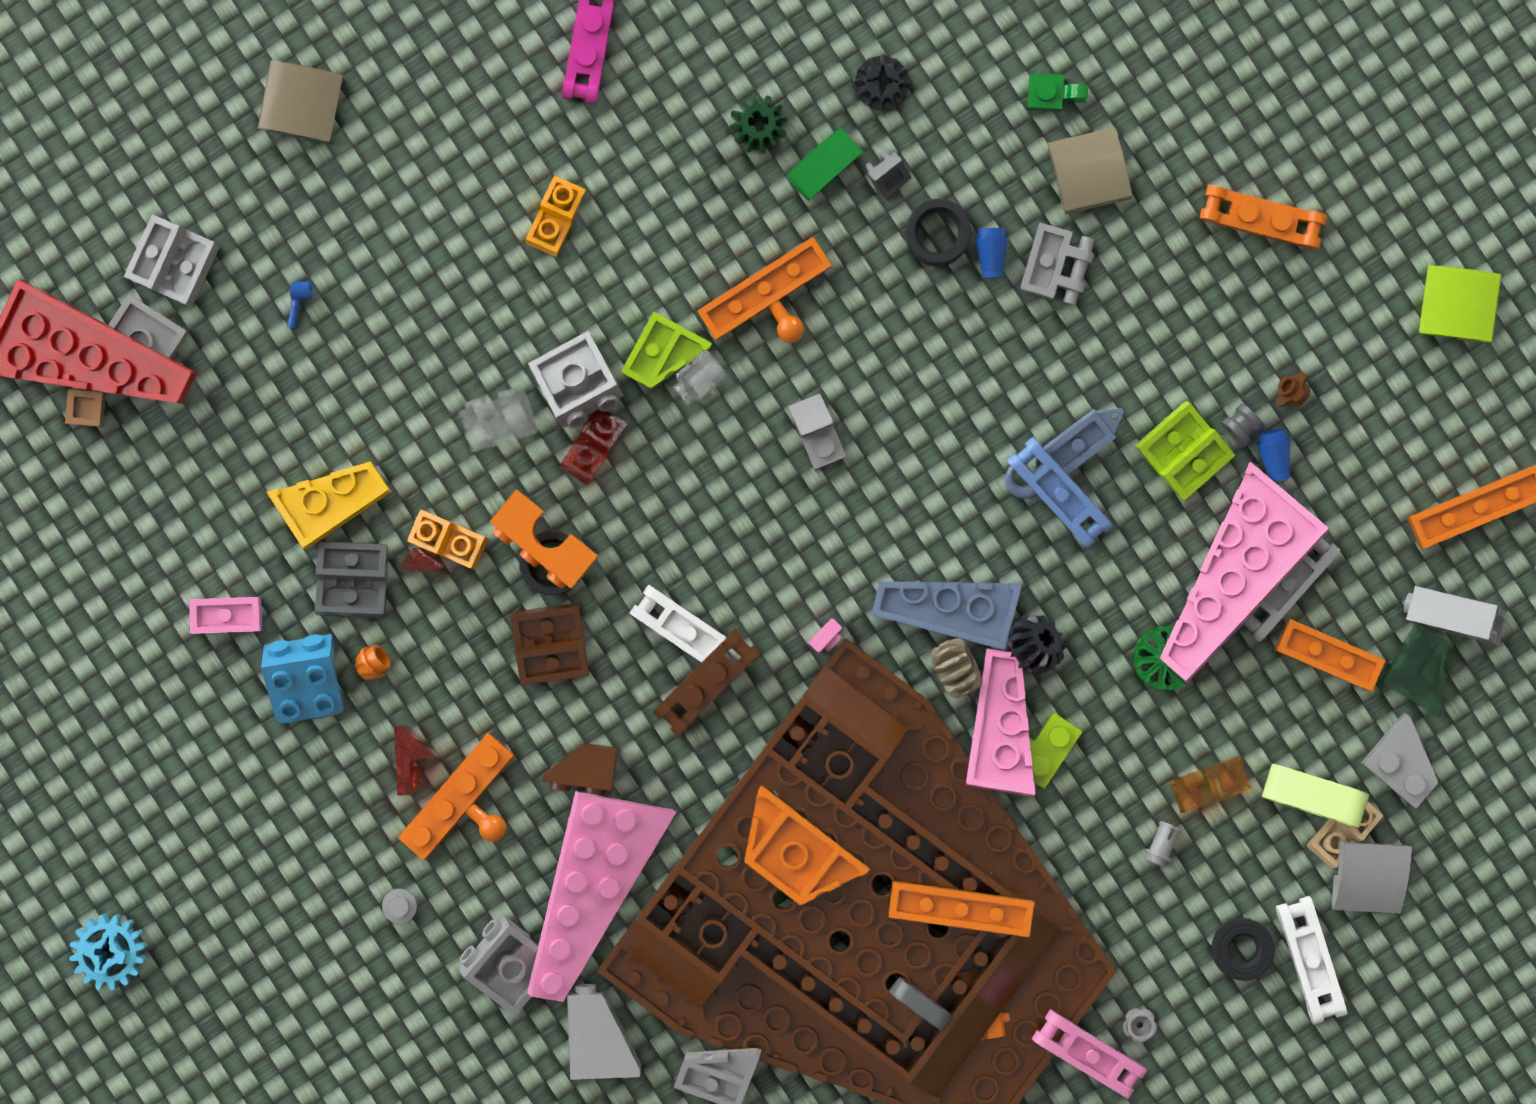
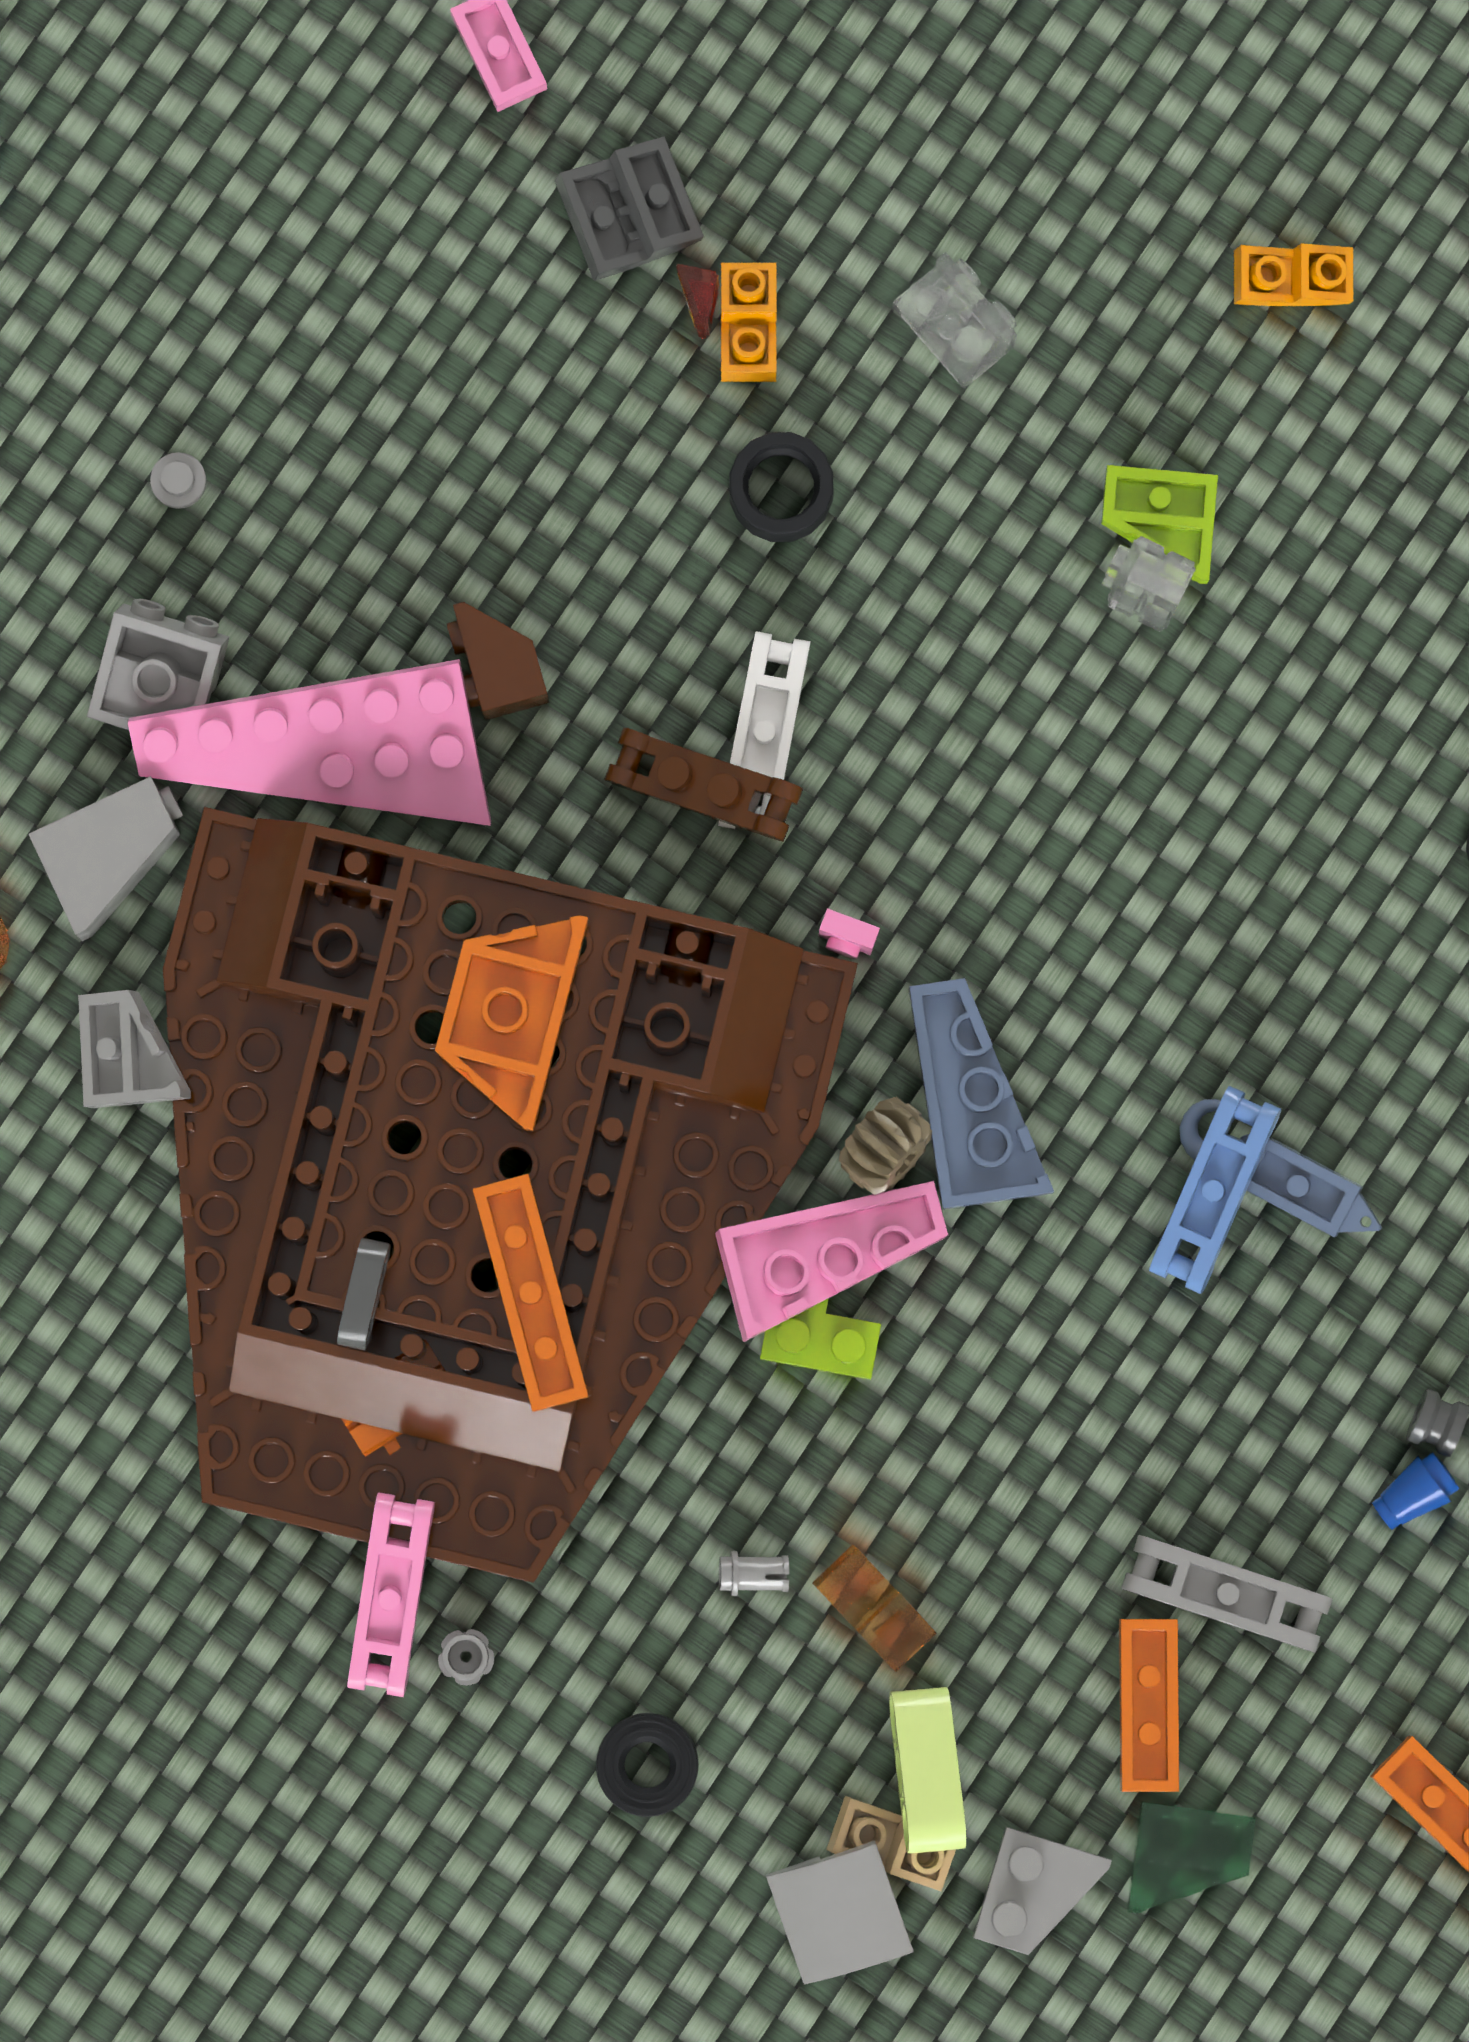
camera: 70 degrees right, 5 degrees down
dark azure bracket [261,634,344,723] -> none
yellow wing [267,462,391,550] -> none
orange plate [355,645,391,680] -> none
clear red slope [394,724,441,796] -> none
orange plate [398,733,516,861] -> none
orange arch [490,489,600,590] -> none
reddish brown slope [510,602,589,685] -> none
light grey plate [528,330,624,428] -> none
clear red slope [559,409,627,486] -> none
orange plate [697,237,832,343] -> none
light grey slope [788,394,846,470] -> none
black gear [1006,615,1067,675] -> none
green wheel [1133,626,1186,691] -> none
lime slope [1135,401,1236,501] -> none
bright pink wing [1160,462,1329,683] -> none
white plate [1276,896,1347,1025] -> none
slope [1404,586,1508,646] -> none

